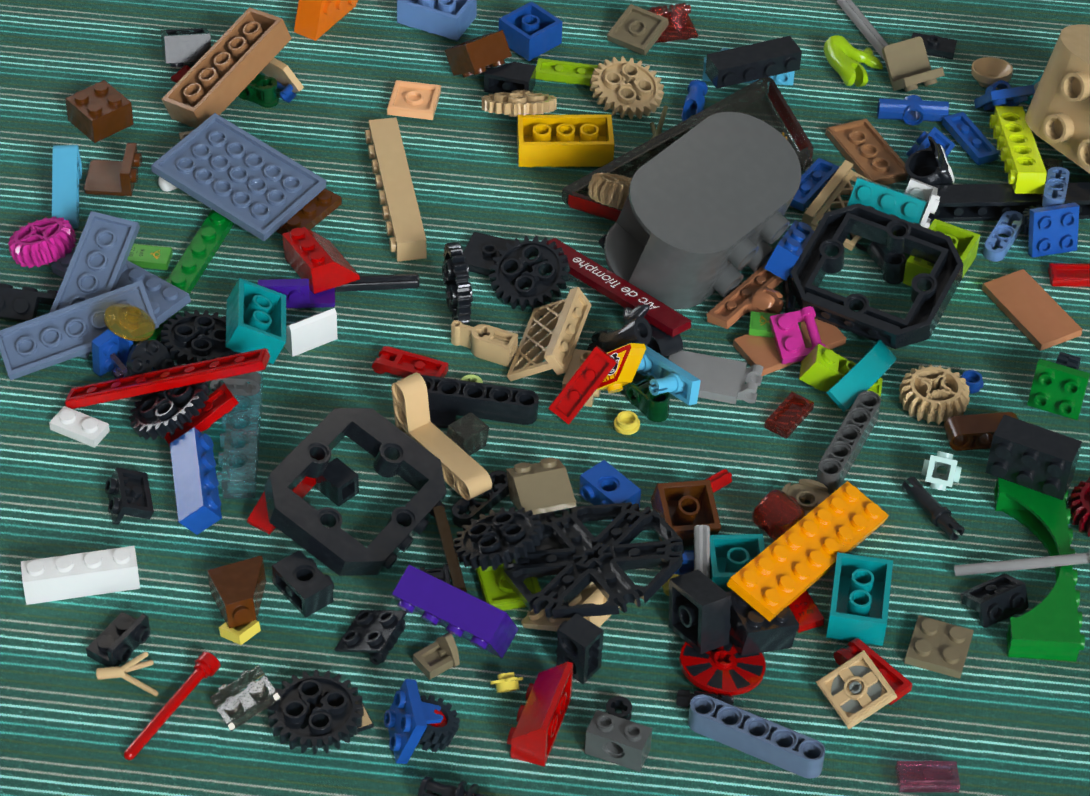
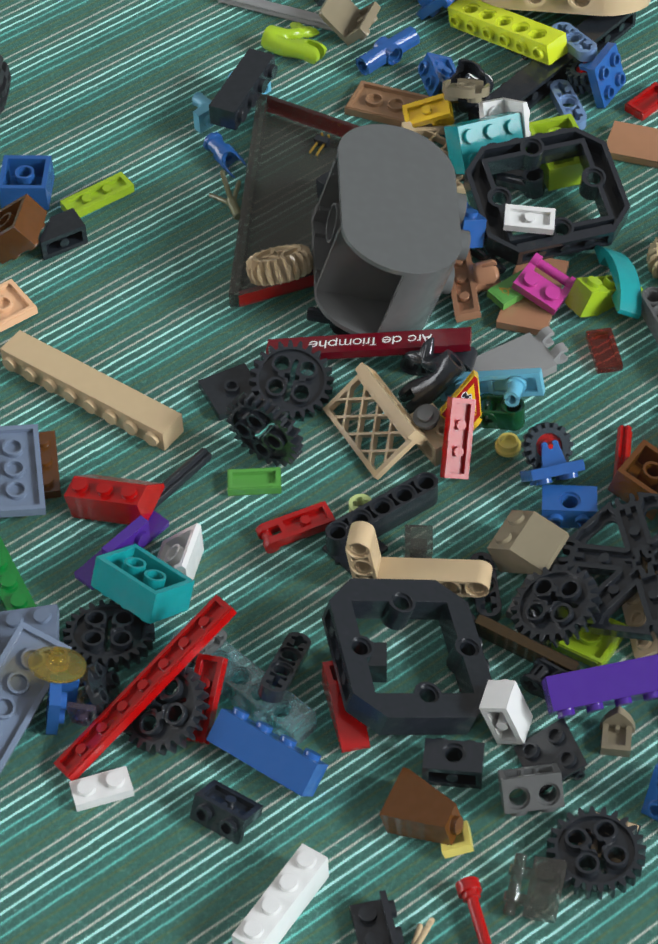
camera: 40 degrees left, 5 degrees up
tan piece [451,320,518,367] -> none
tan gear [482,90,557,117] -> none
yellow brick [517,114,614,167] -> none
tan gear [590,56,664,119] -> none
dark tan plate [607,4,669,56] -> none
clear red hinge [648,3,698,43] -> none
blue plate [942,112,999,165] -> none
none -> bright green tile [227,467,282,496]
none -> black beam [257,632,311,703]
none -> yellow plate [402,93,455,128]
none -> dark grey plate [413,404,440,430]
none -> dark tan plate [442,78,490,103]
none -> white brick [479,679,533,745]
none -> dark grey brick [497,763,565,816]
none -> white plate [503,204,556,235]
none -> plate [520,422,585,486]

